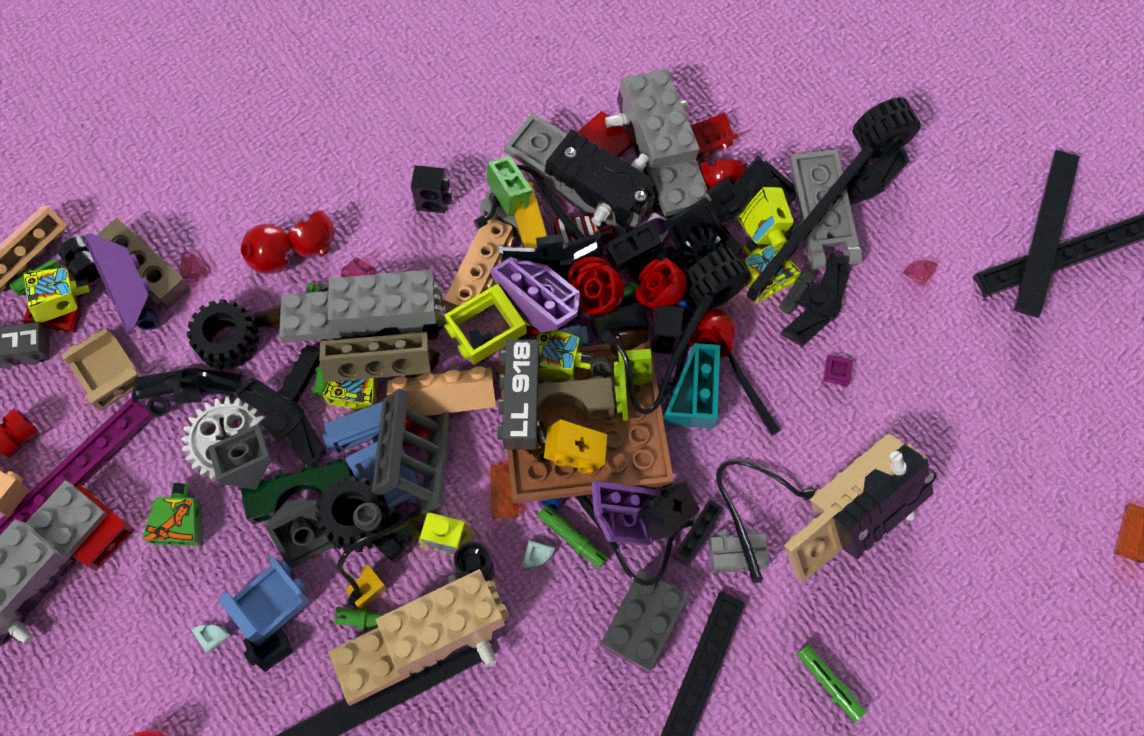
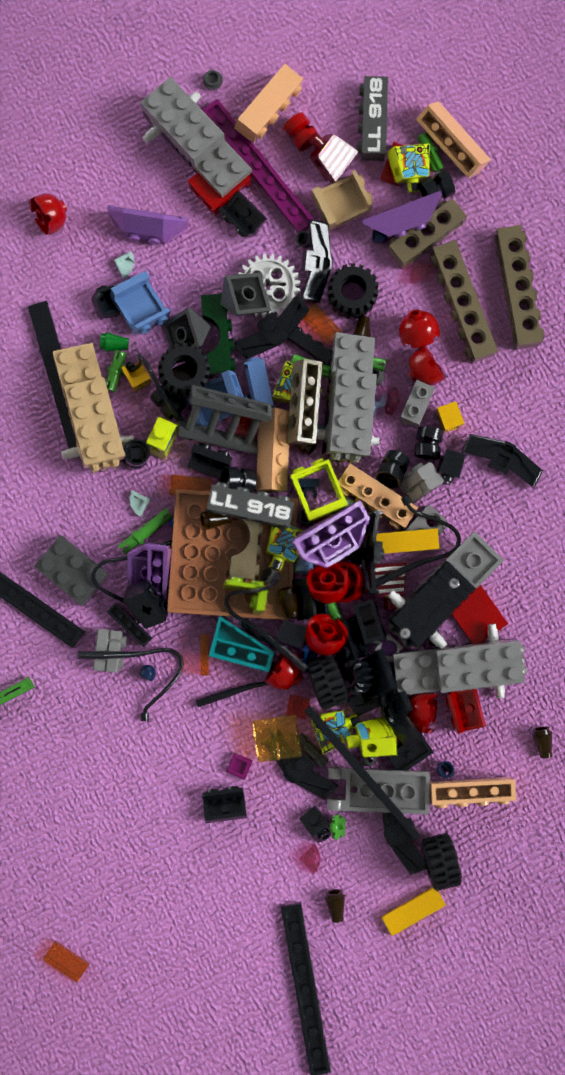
camera: 100 degrees right, 15 degrees up
torso [142,483,203,547] -> none
dark grey plate [353,503,382,531] -> none
bright green hinge [486,156,533,216] -> none
yellow brick [544,419,607,473] -> none
piece [784,433,937,583] -> none
black tile [1013,150,1080,318] -> none
none -> green cone [99,332,129,352]
none -> medium lavender wedge [107,205,188,245]
none -> dark blue hinge [138,665,156,682]
none -> black bracket [188,443,232,479]
none -> clear orange tile [200,634,210,676]
none -> black bracket [202,786,247,823]
none -> black bracket [219,191,268,237]
none -> black wheel [219,466,256,493]
none -> clear yellow slope [252,714,302,762]
none -> clear red plate [286,694,310,719]
none -> black bracket [299,806,331,843]
none -> clear orange tile [302,303,342,346]
none -> torso [309,132,358,182]
none -> dark brown cone [325,889,345,923]
none -> bright green plant [330,814,346,840]
none -> black wheel [375,450,410,489]
none -> yellow tile [381,887,446,936]
none -> light grey brick [399,380,435,429]
none -> light grey brick [399,462,444,504]
none -> black wheel [414,426,444,460]
none -> dark tan brick [429,240,498,364]
none -> light nougat brick [429,777,516,808]
none -> yellow panel [435,402,465,434]
none -> dark blue hinge [437,761,454,778]
none -> black plate [461,434,543,489]
none -> dark tan brick [494,225,544,350]
none -> dark brown cone [532,726,553,759]

